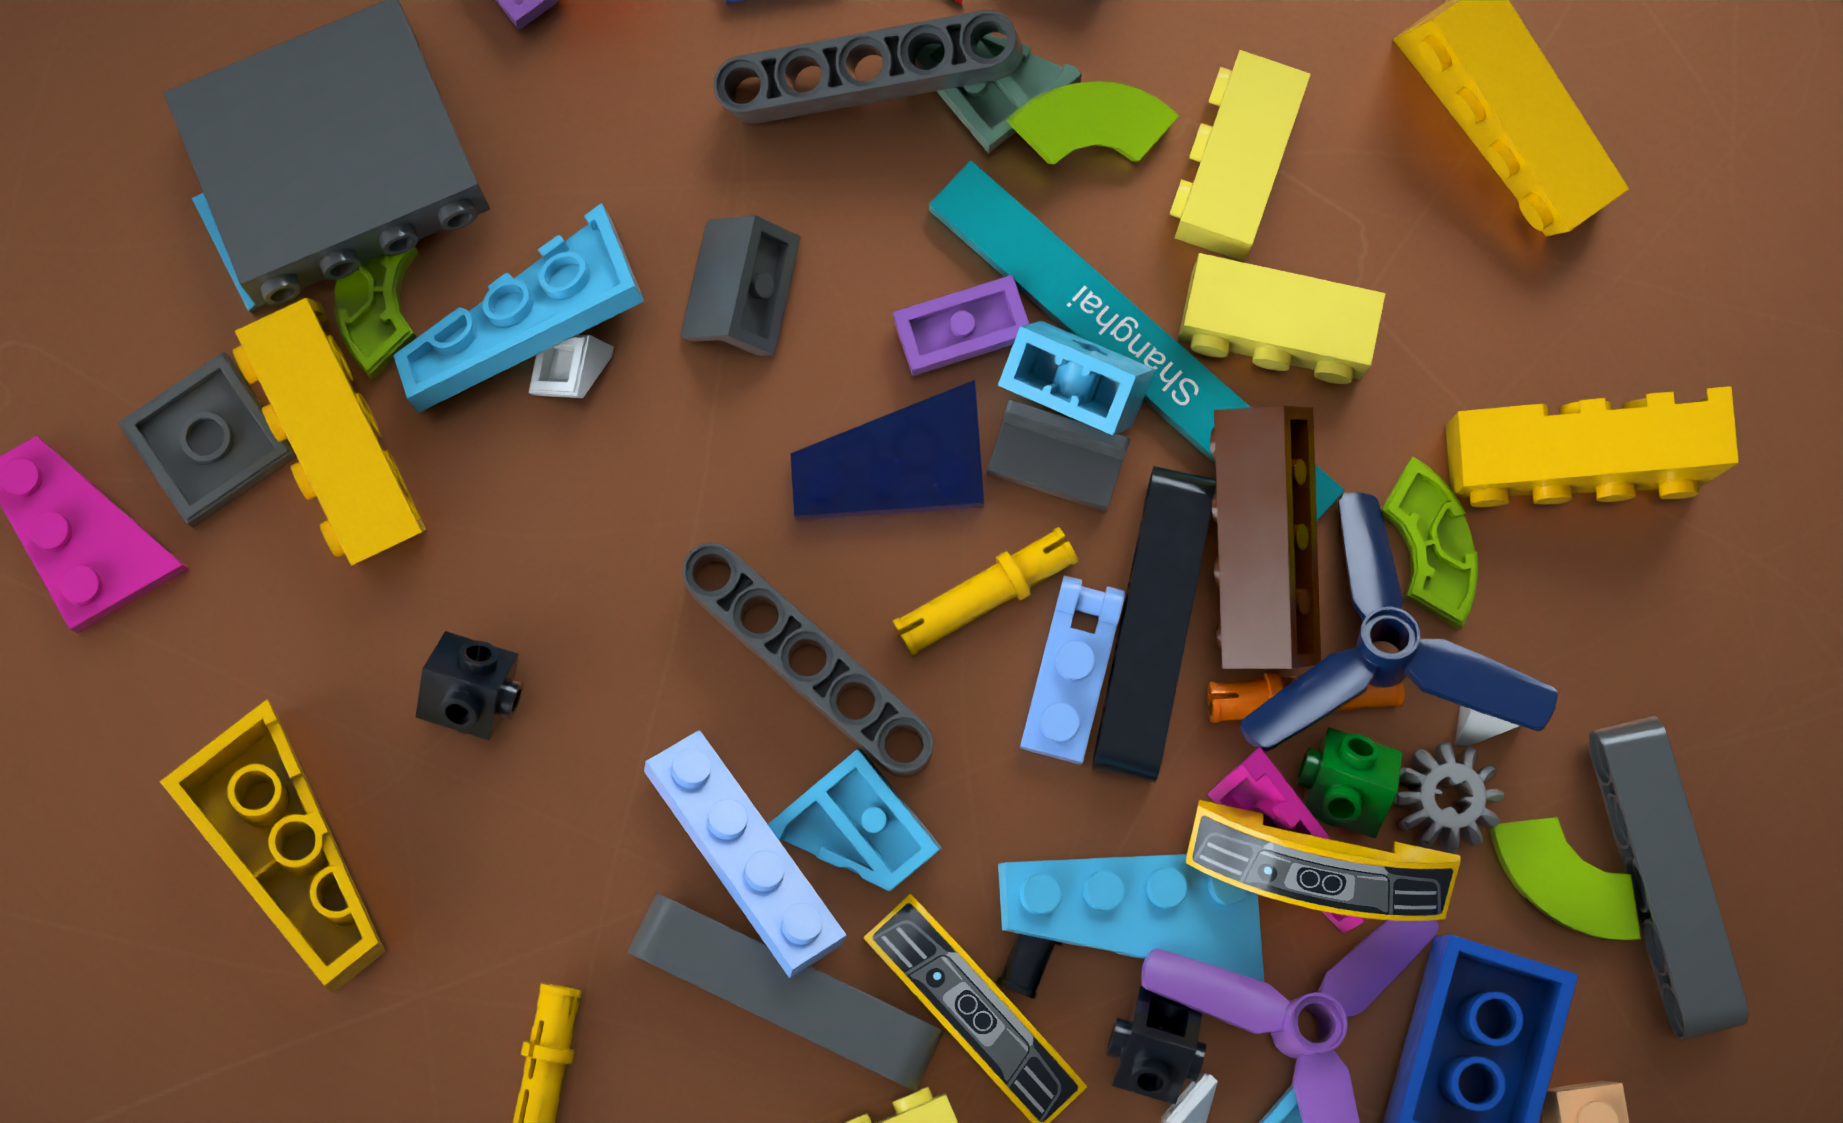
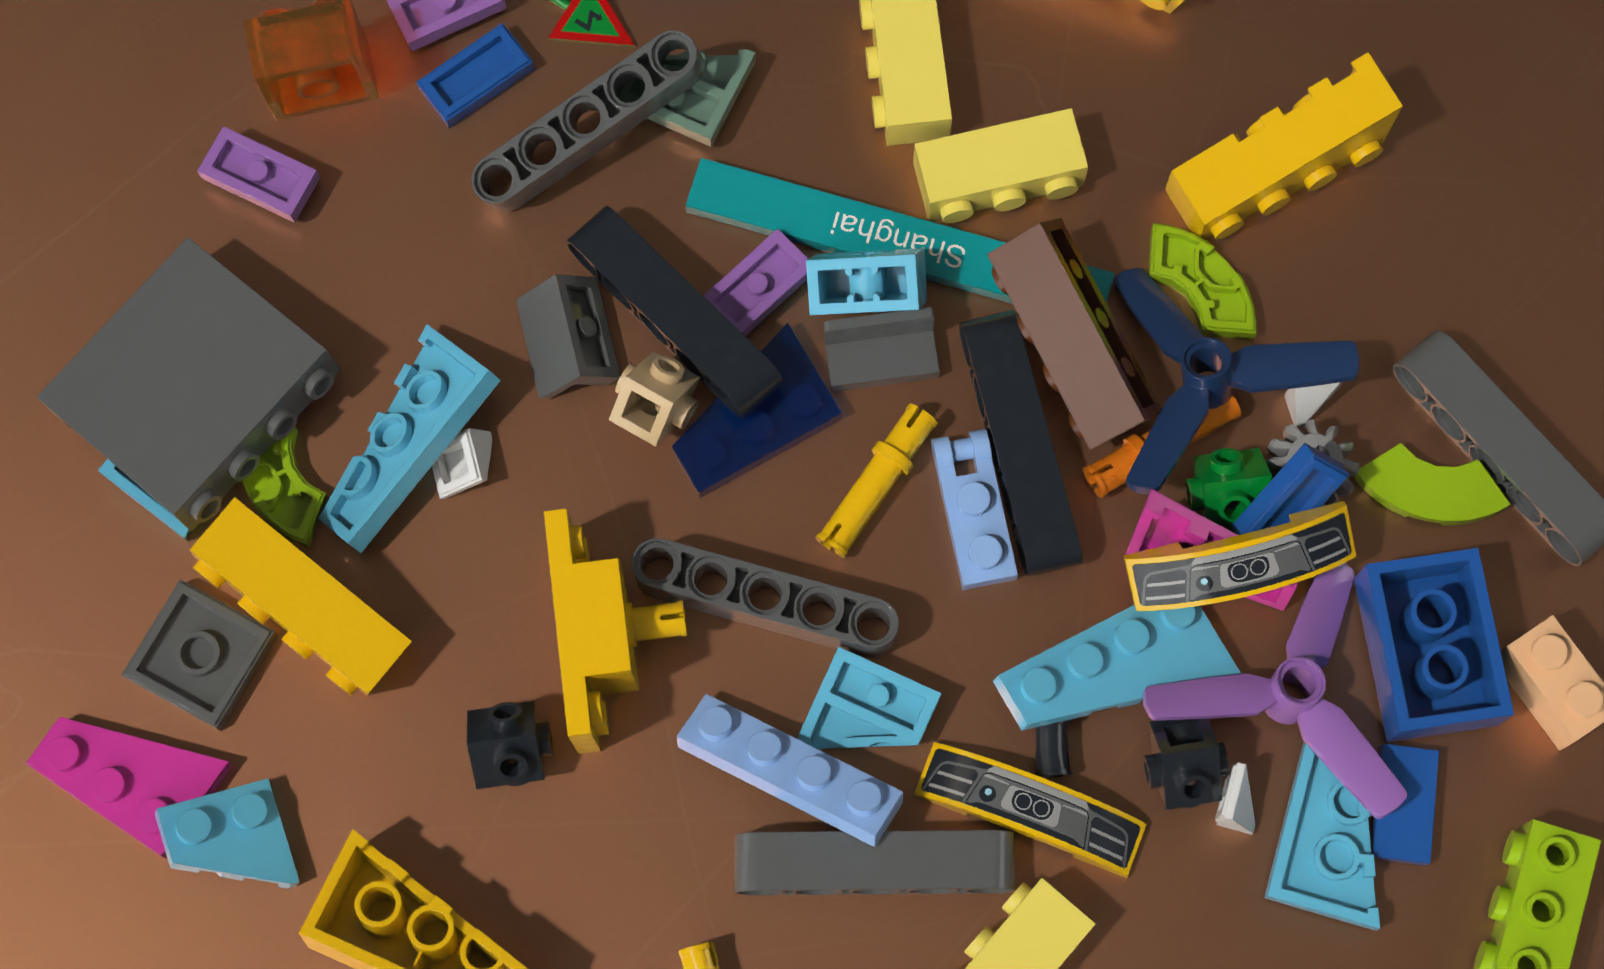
camera: 20 degrees left, 5 degrees down
lime tile [1005,81,1179,164] -> none
none -> medium azure wing [155,779,300,889]
none -> yellow brick [544,509,687,754]
none -> black beam [565,206,784,420]
none -> tan brick [609,351,700,447]
none -> blue tile [1231,443,1350,535]

